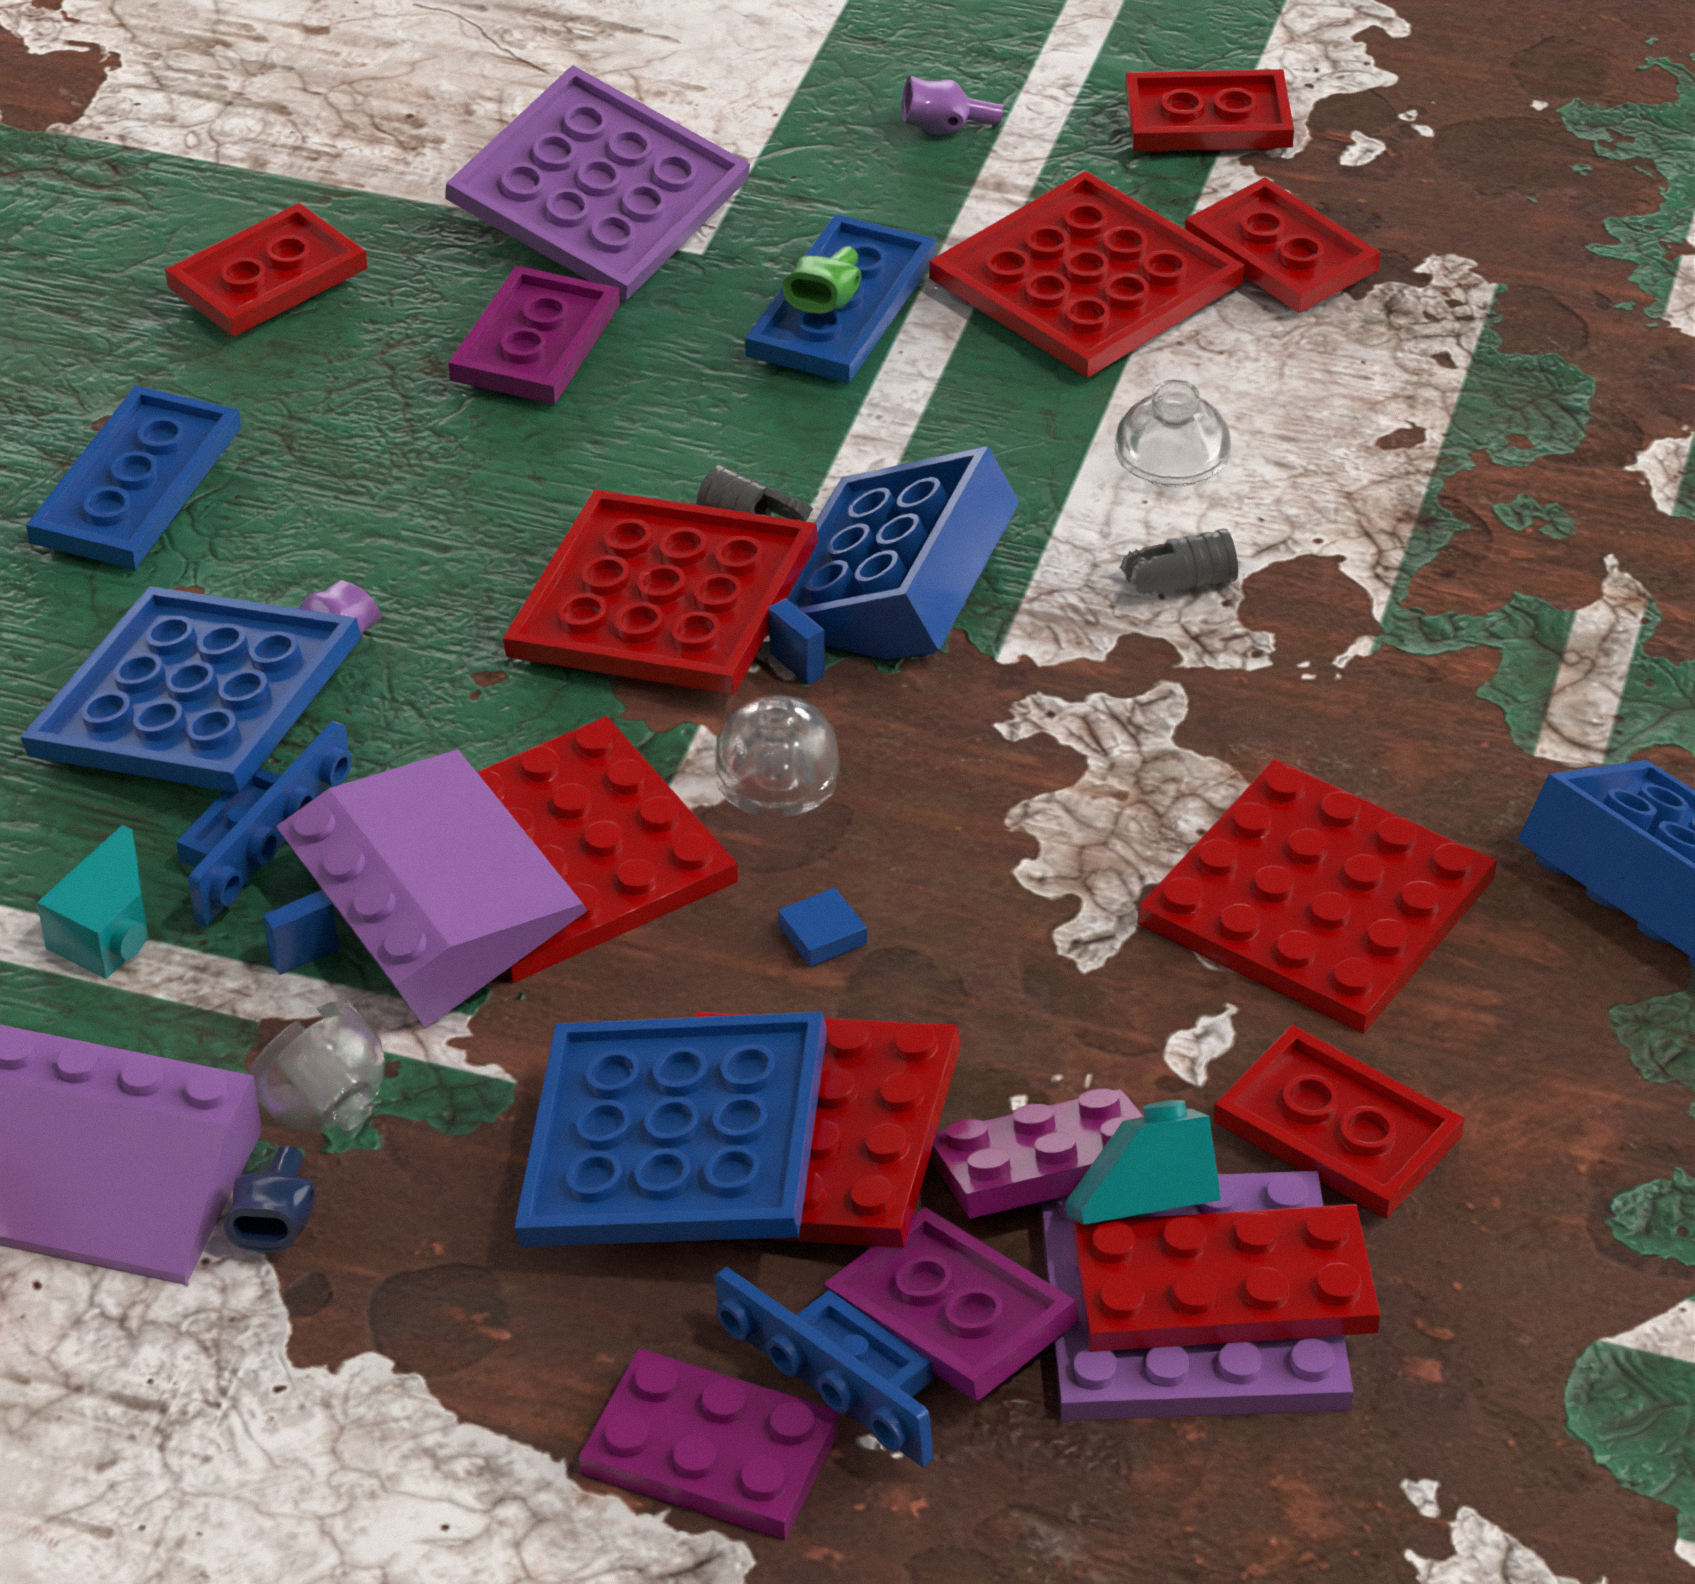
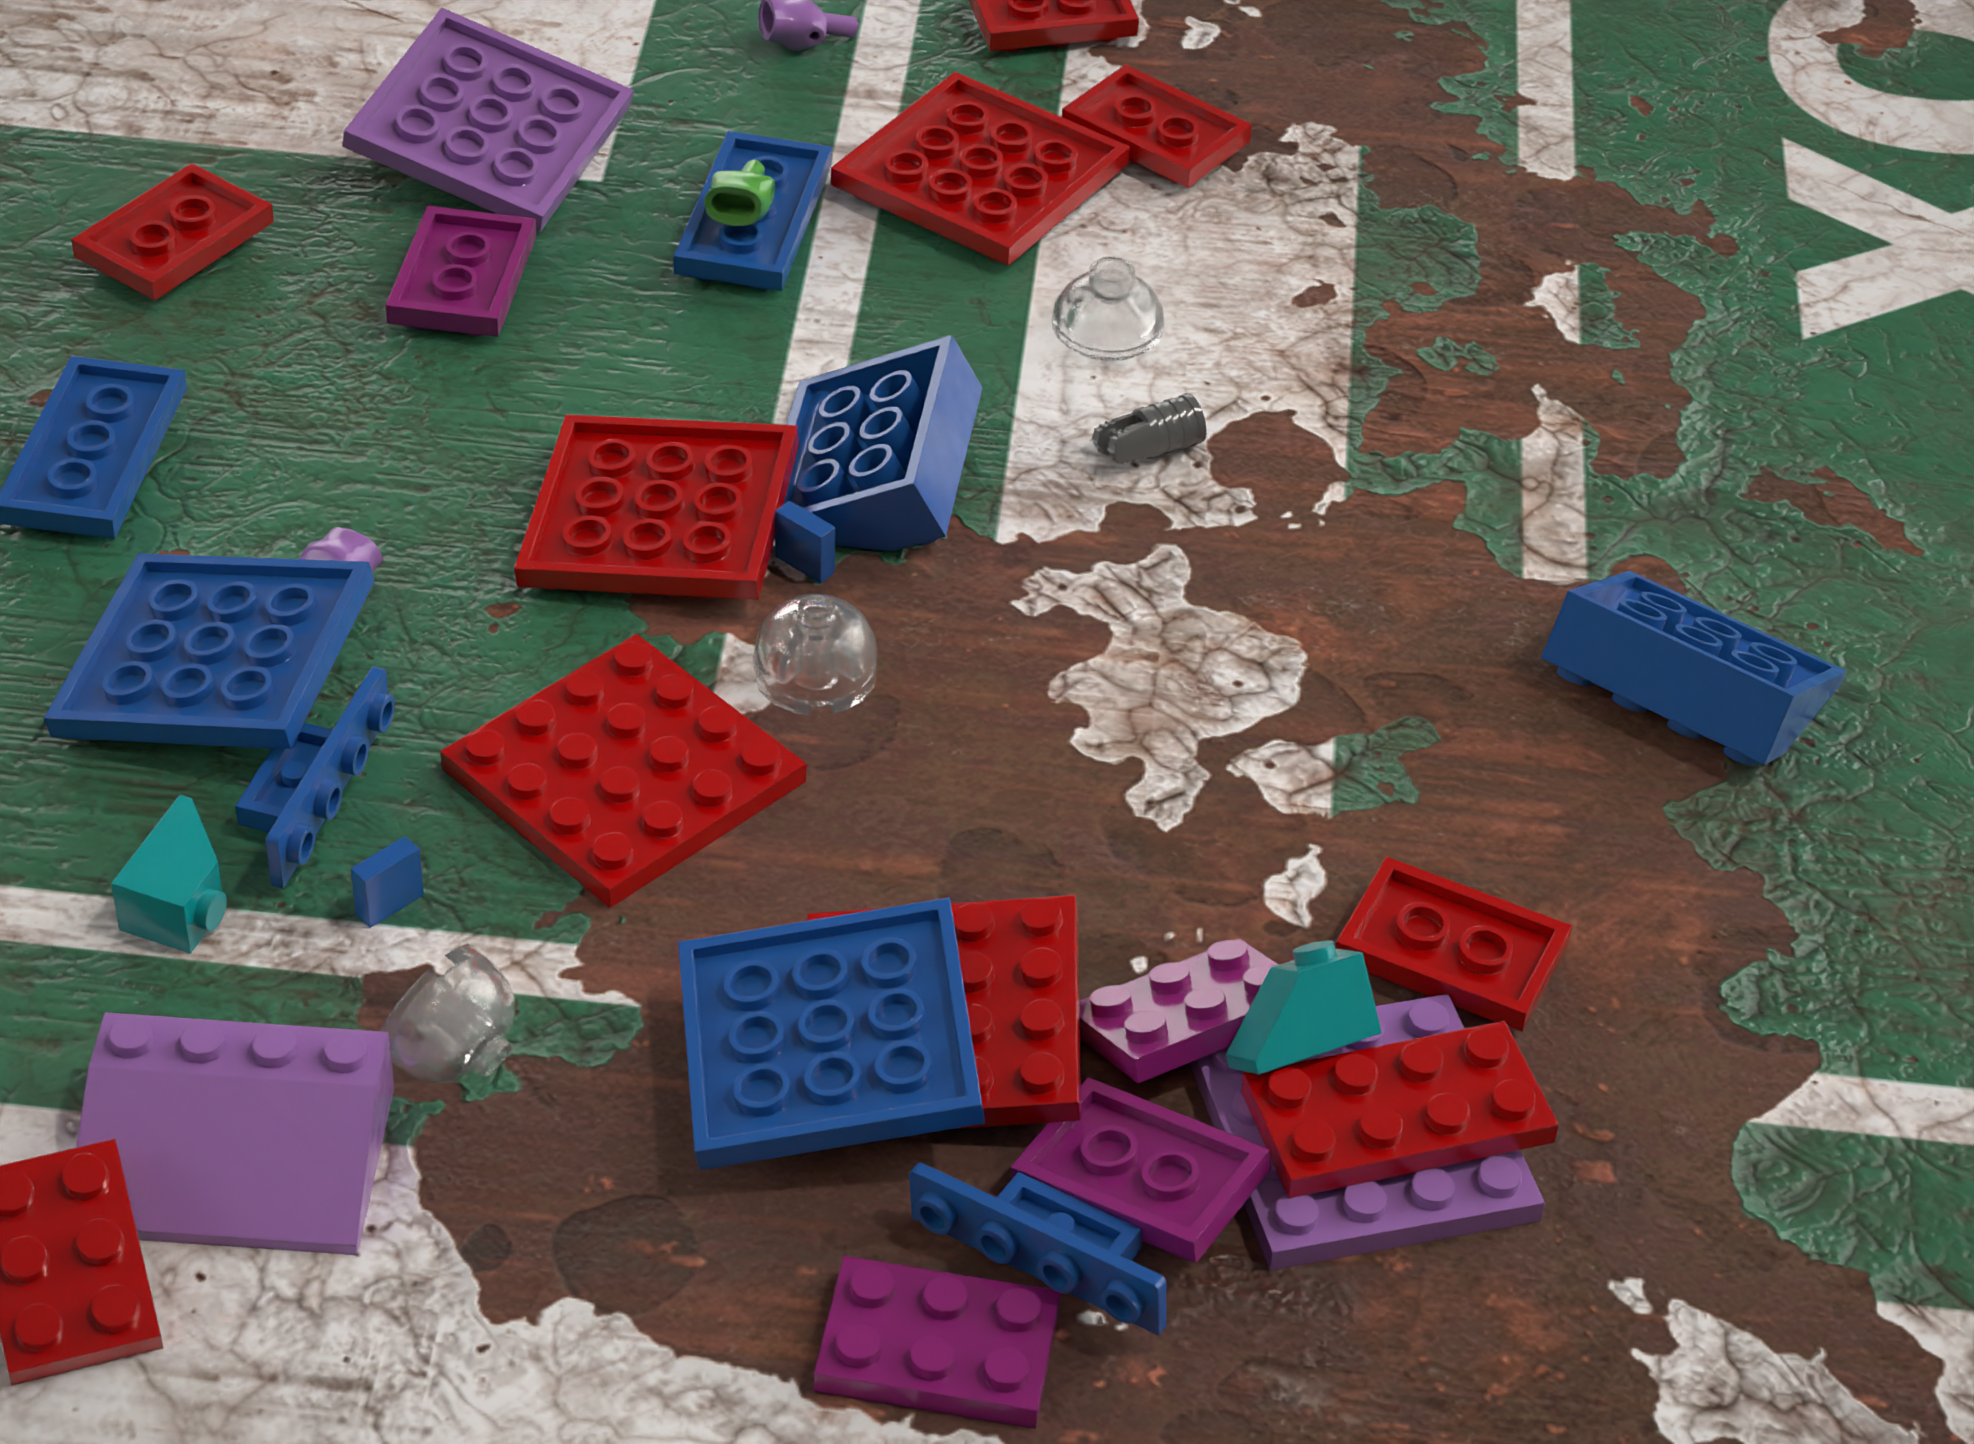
camera: 15 degrees left, 0 degrees up
dark blue piece [223,1146,315,1252] -> none
medium lavender slope [276,749,587,1029] -> none
dark grey hinge [696,465,814,521] -> none
blue tile [778,887,867,967] -> none
red plate [1137,758,1497,1034] -> none

